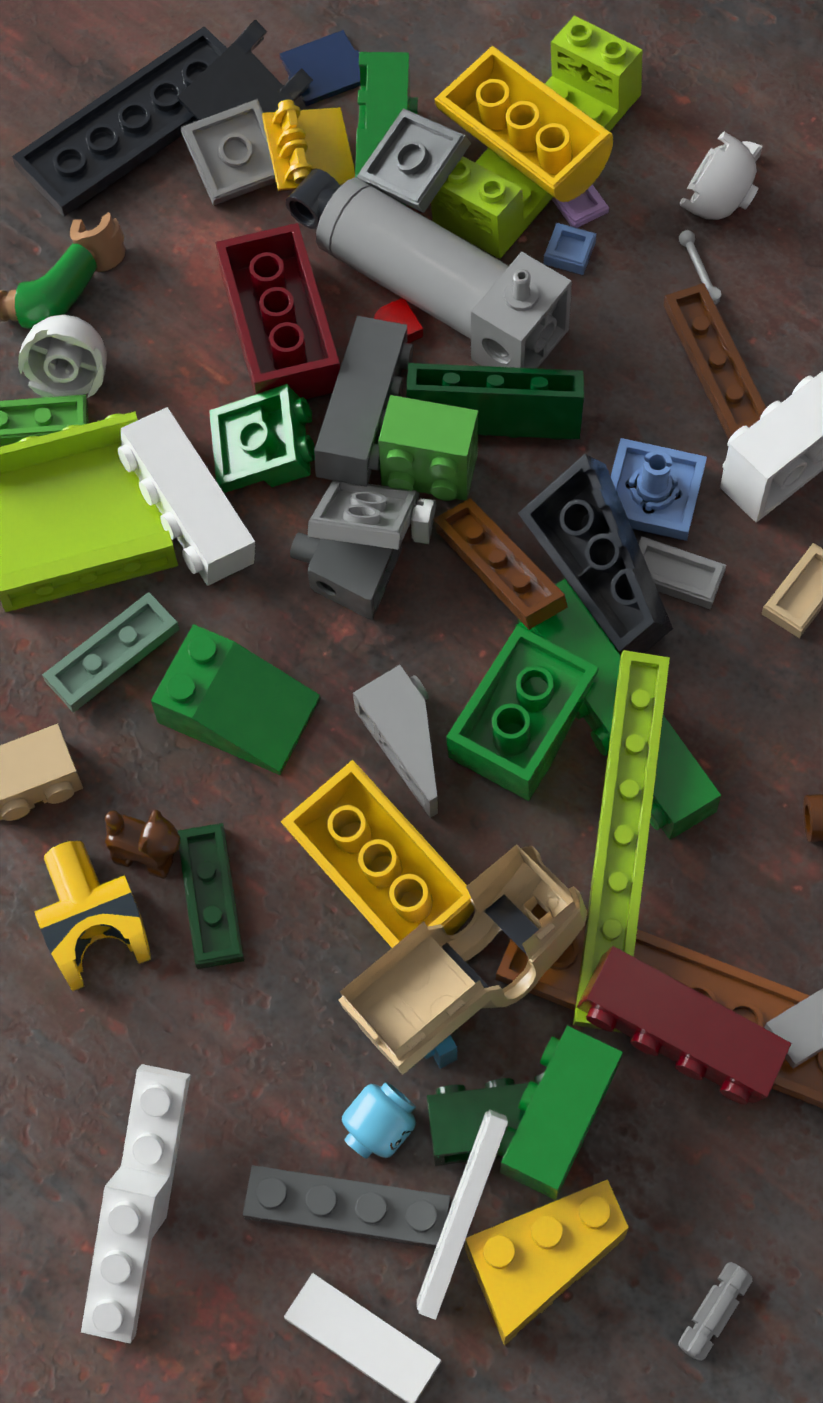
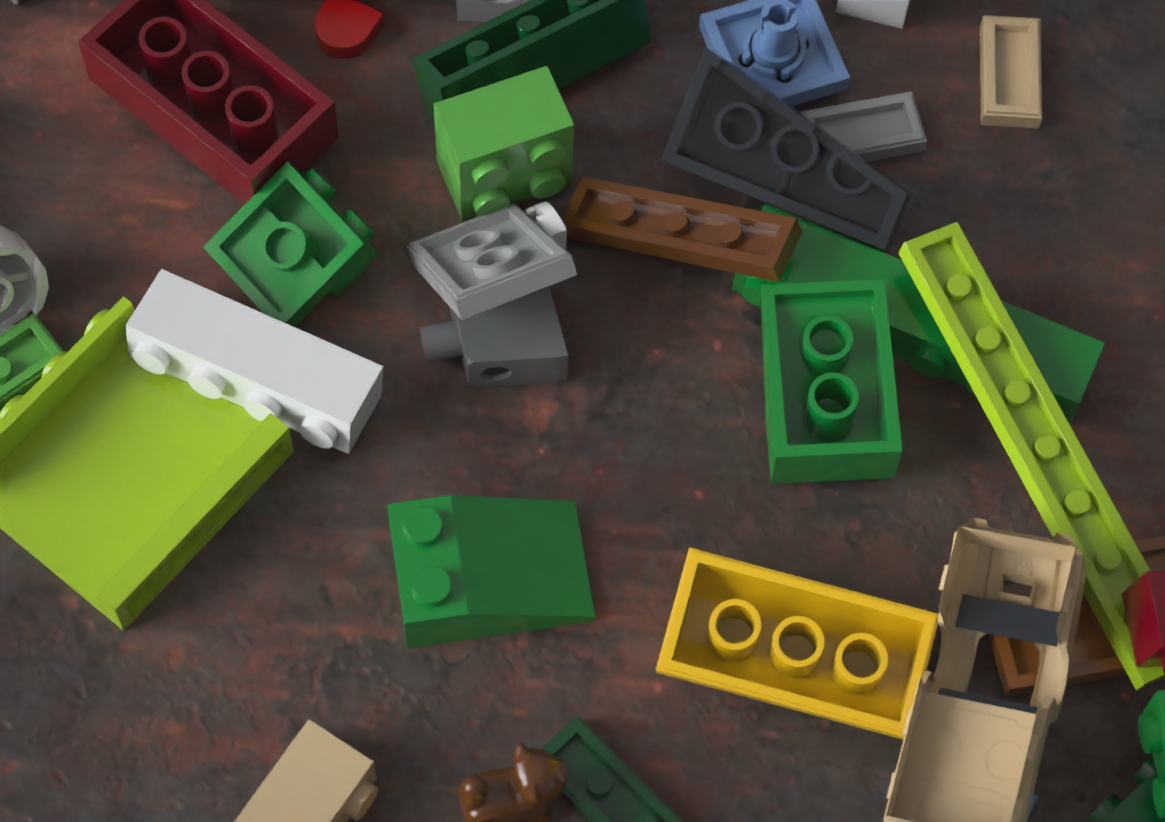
camera: 40 degrees left, 0 degrees up
sand green plate [42,592,179,713] -> none
dark grey brick [314,316,414,487] -> none
light grey slope [353,665,438,818] -> none

